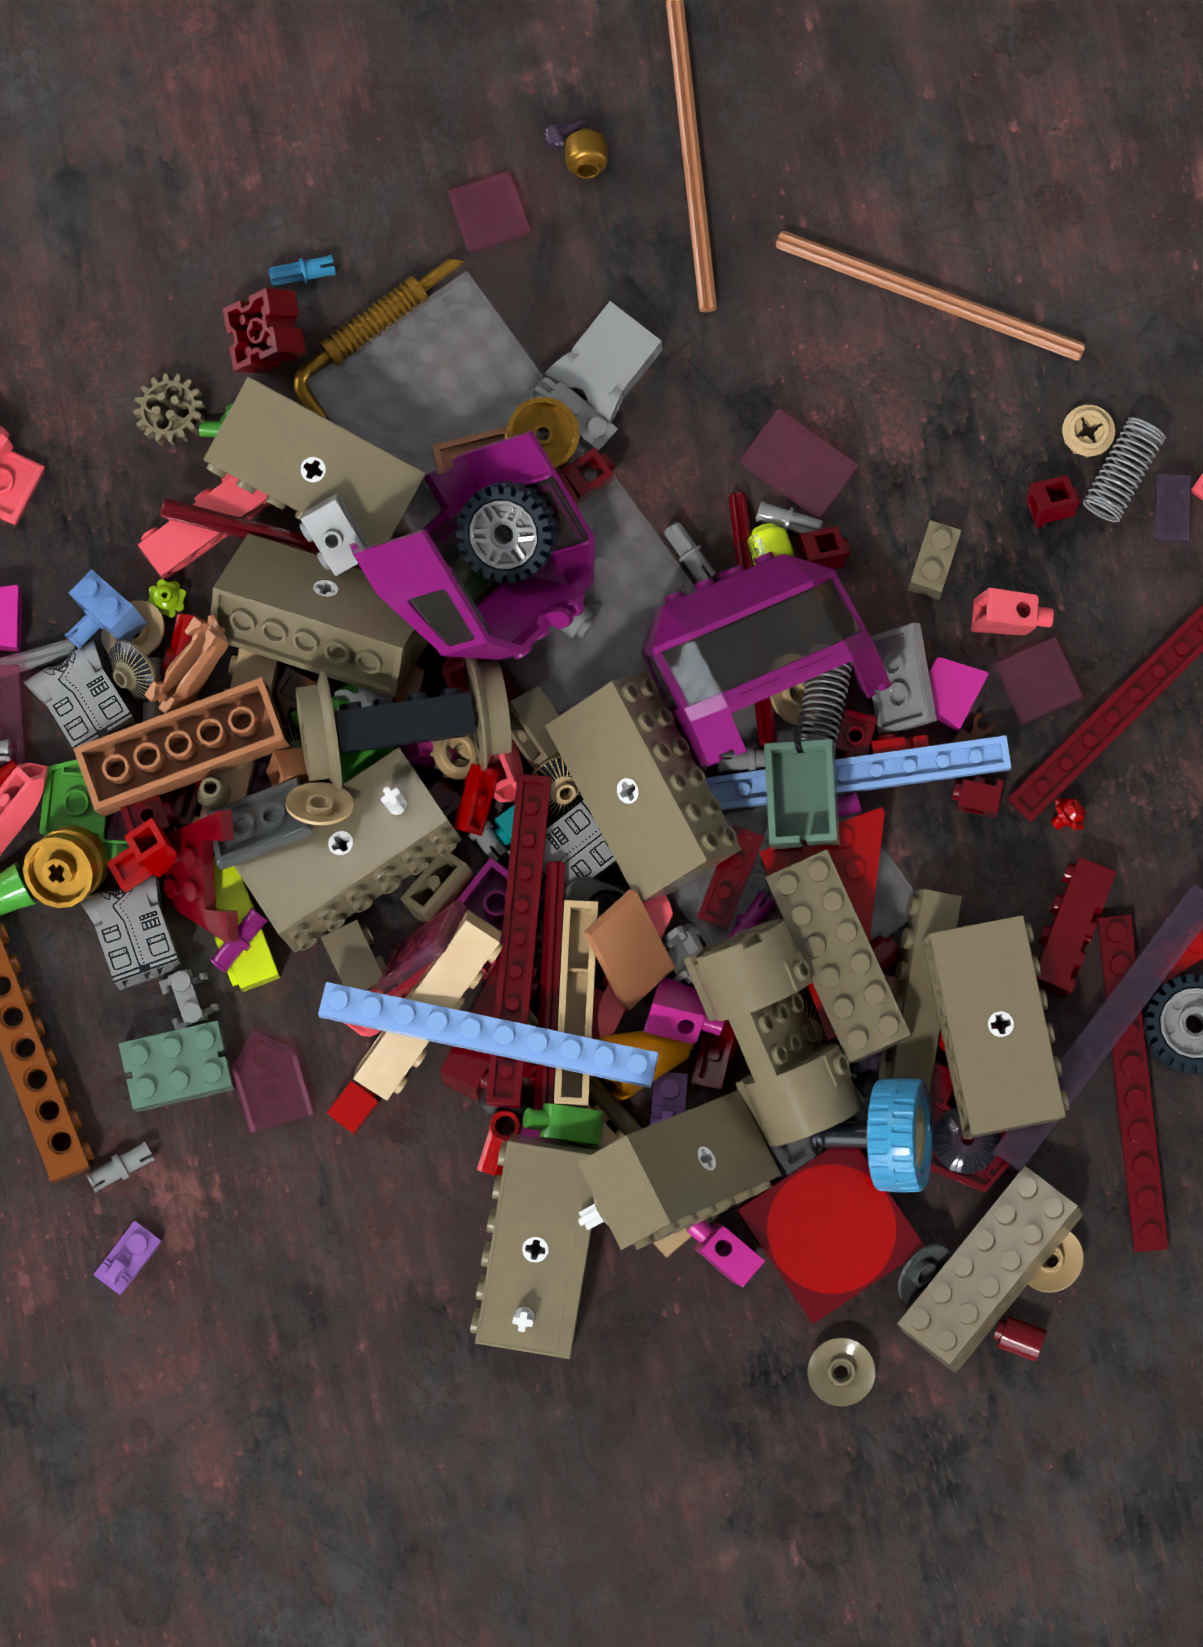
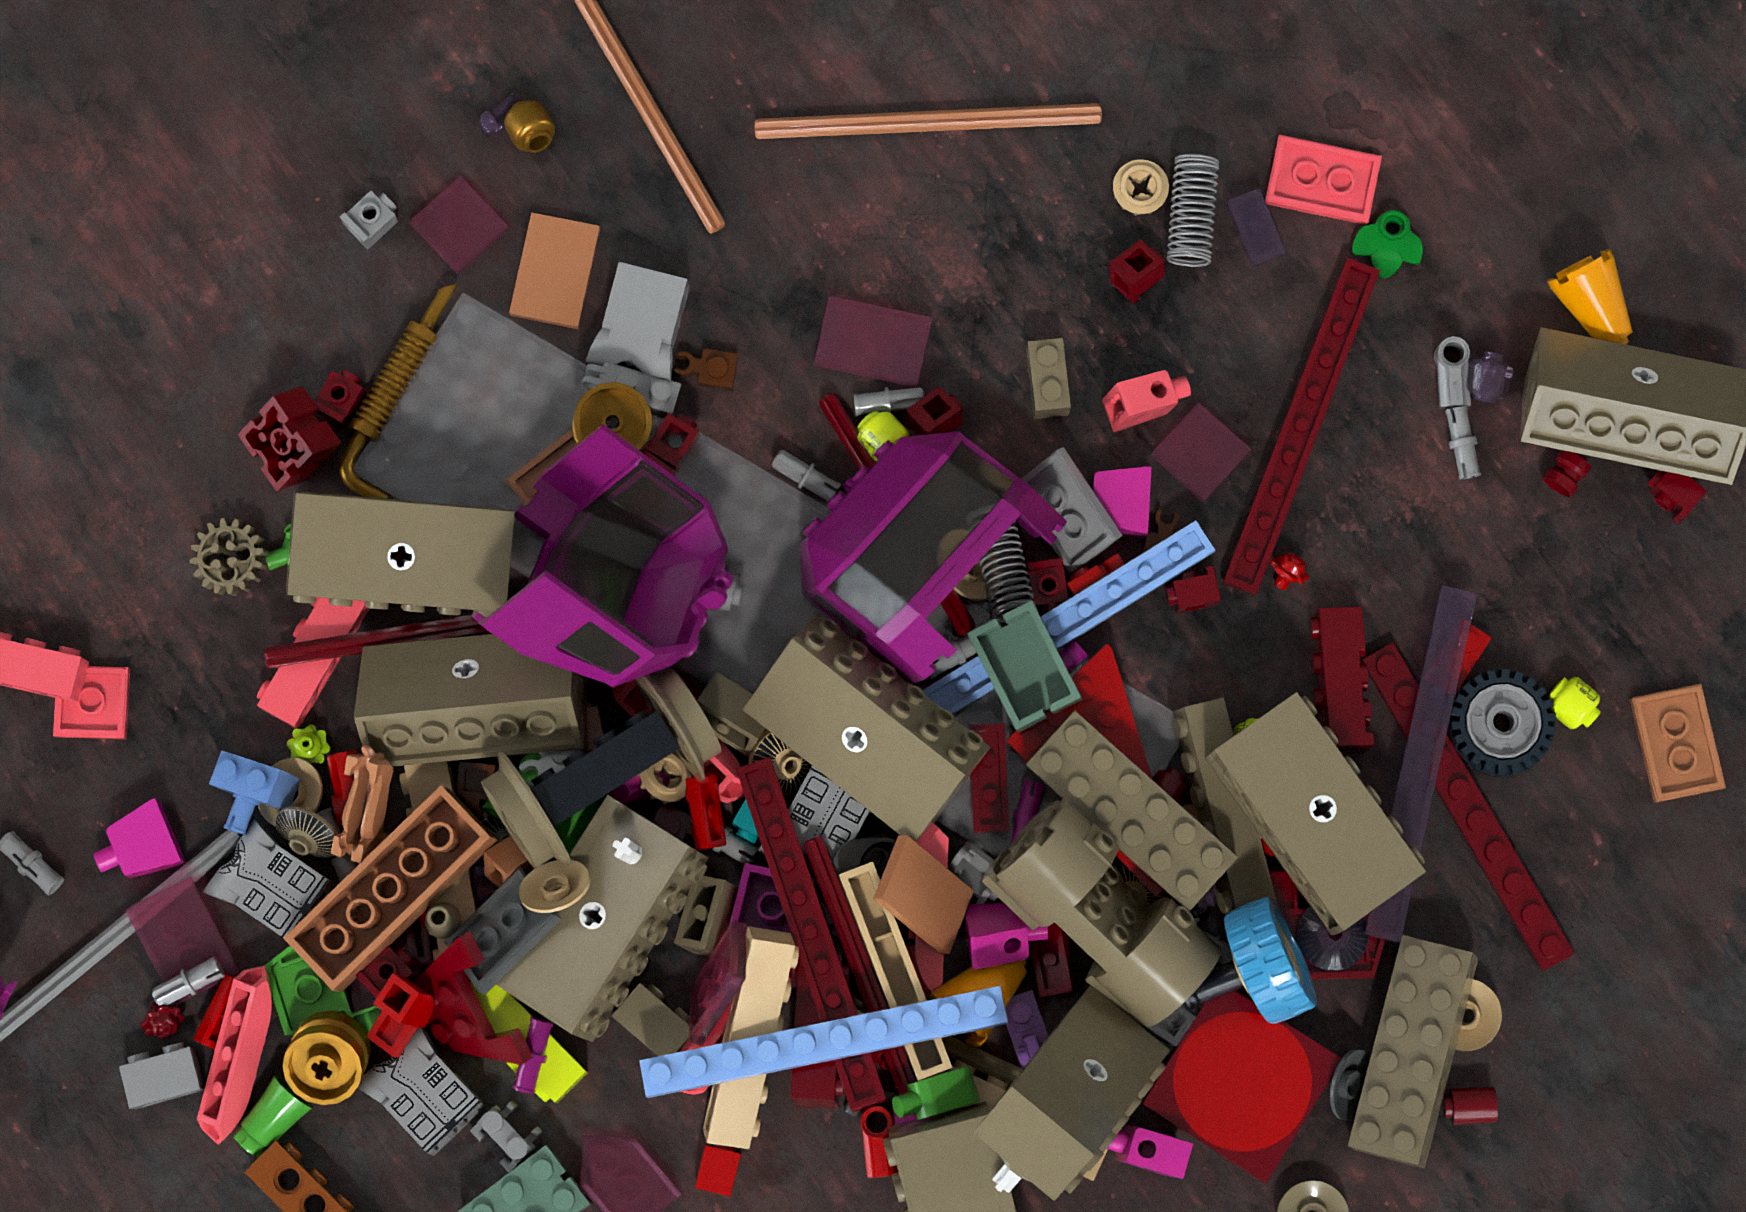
camera: 25 degrees left, 0 degrees up
dark azure axle [269,255,336,286] -> none
light grey brick [300,493,370,576] -> none
wheel [456,481,558,583] -> none
none -> dark red brick [313,369,366,429]
none -> light grey brick [340,190,398,250]
none -> nougat tile [509,212,601,329]
none -> reddish brown plate [674,349,738,391]

